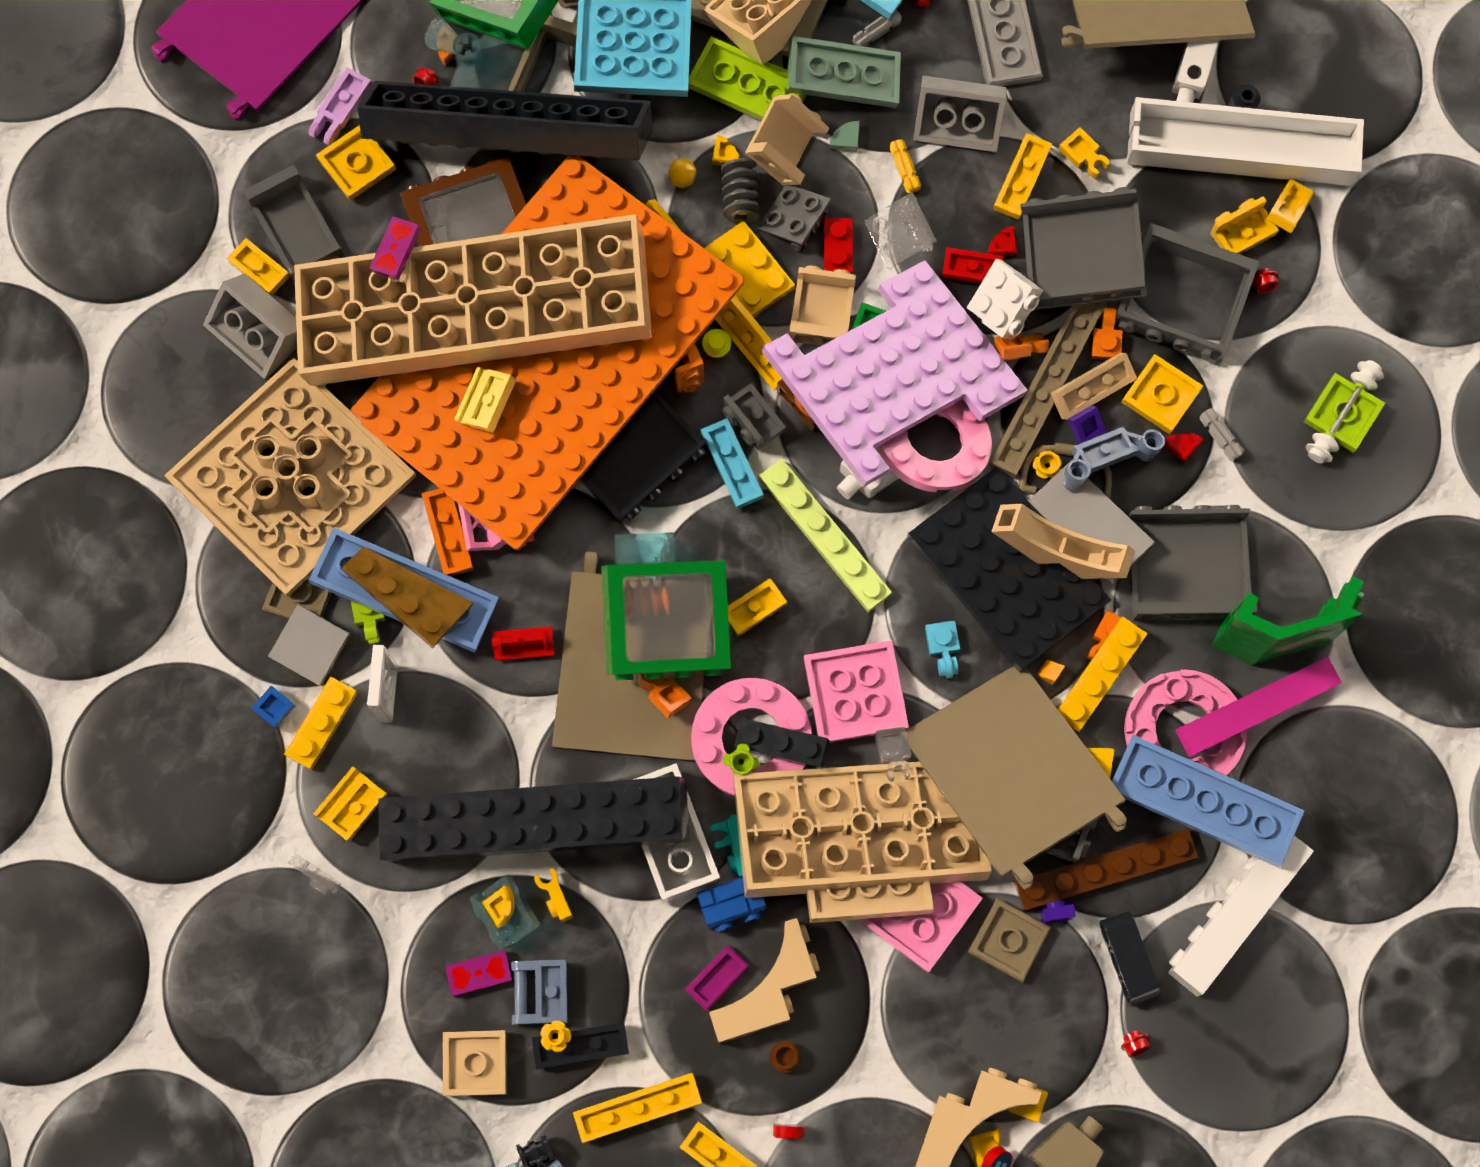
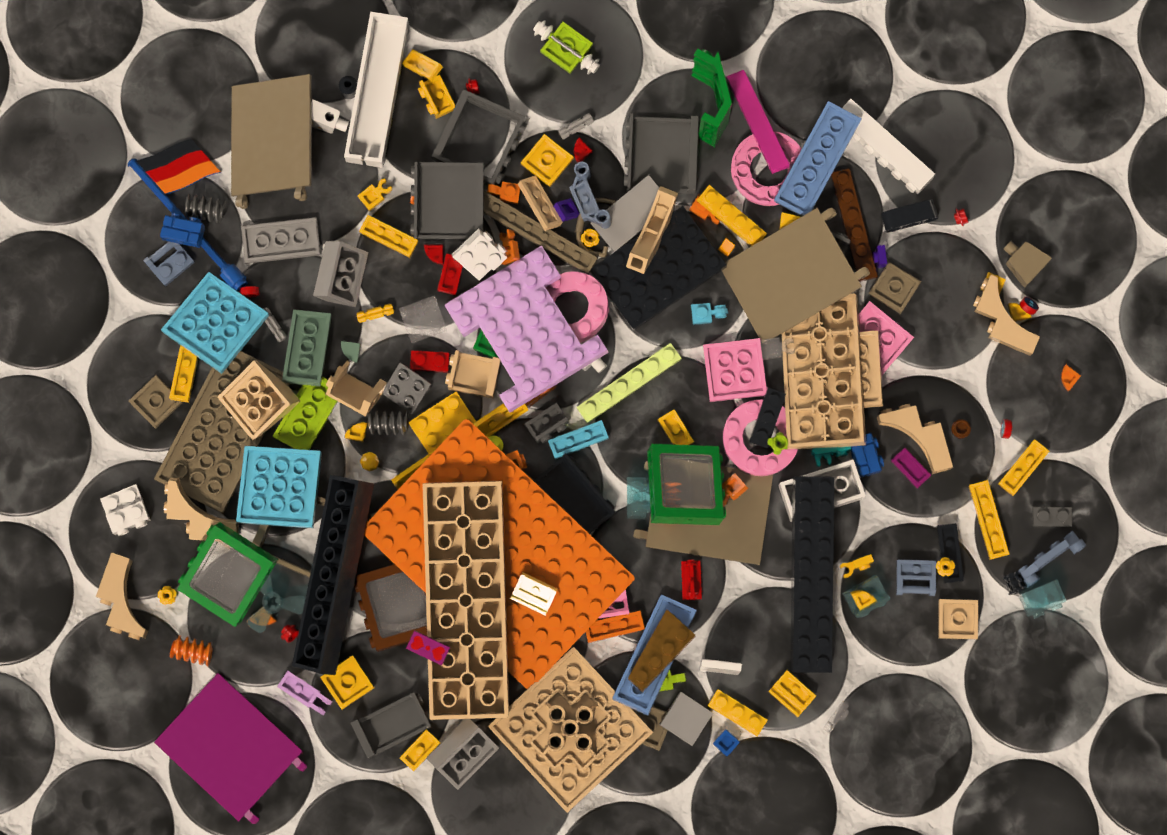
camera: 85 degrees left, 5 degrees up
magenta tile [445,950,513,997] -> none

